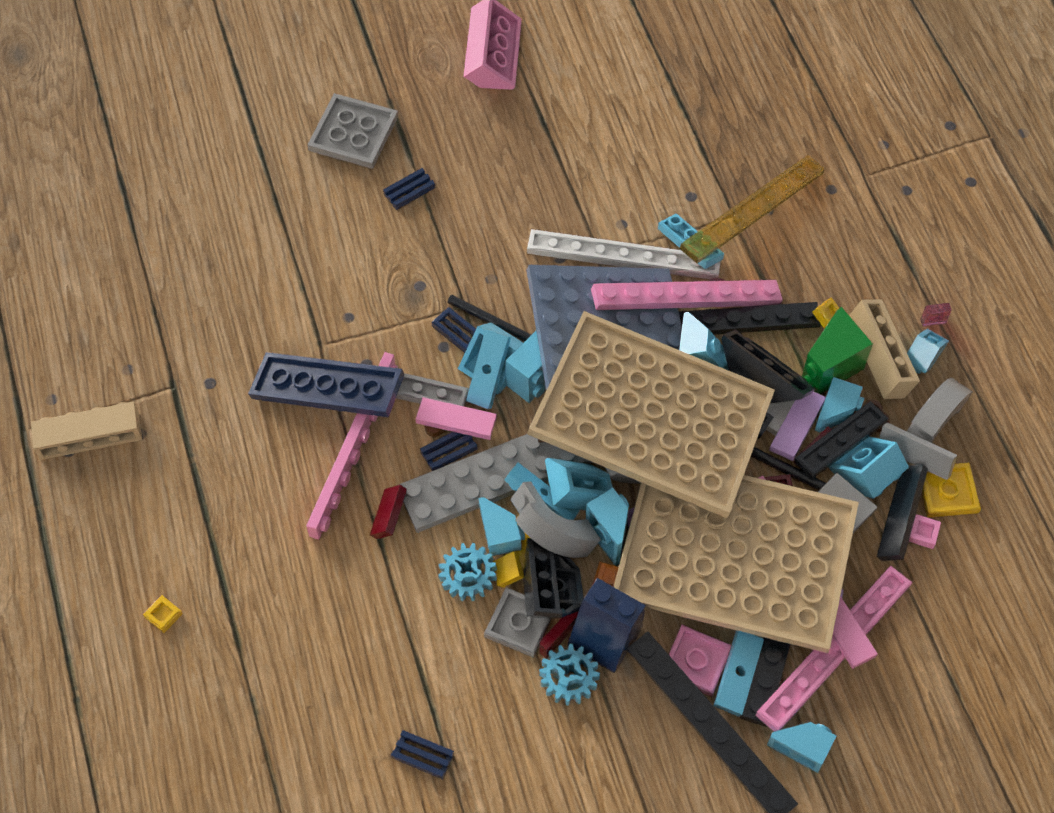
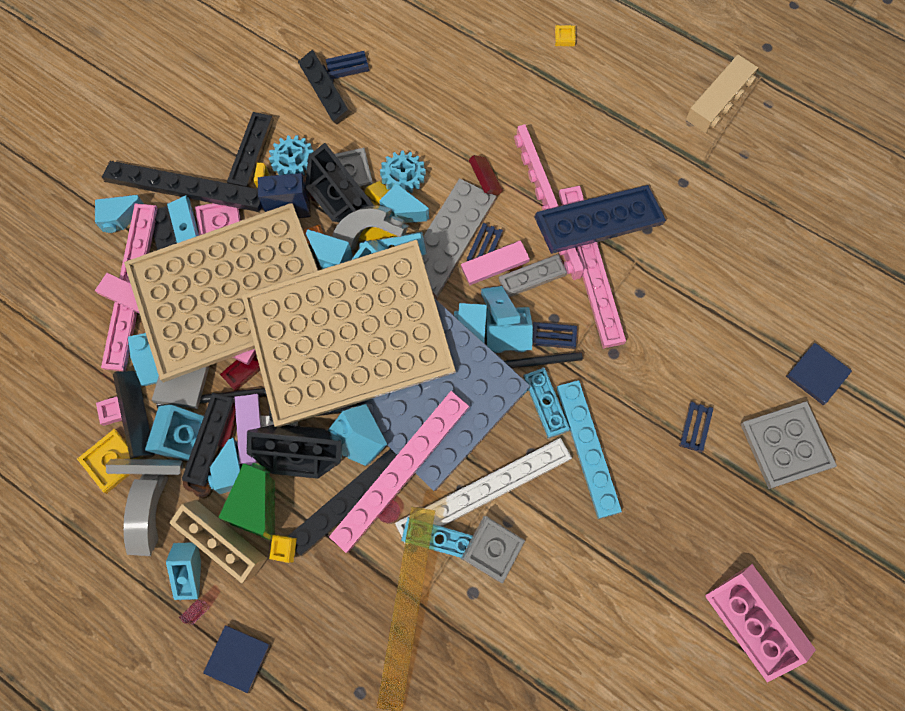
camera: 145 degrees right, 10 degrees up
none -> medium azure slope [128,333,159,386]
none -> dark blue tile [203,625,271,693]
none -> black plate [227,112,274,187]
none -> yellow tile [254,163,269,189]
none -> black plate [298,49,352,124]
none -> light grey tile [461,516,525,583]
none -> medium azure tile [523,368,570,439]
none -> medium azure plate [557,380,622,519]
none -> bright pink plate [559,186,626,349]
none -> dark blue tile [786,343,852,405]

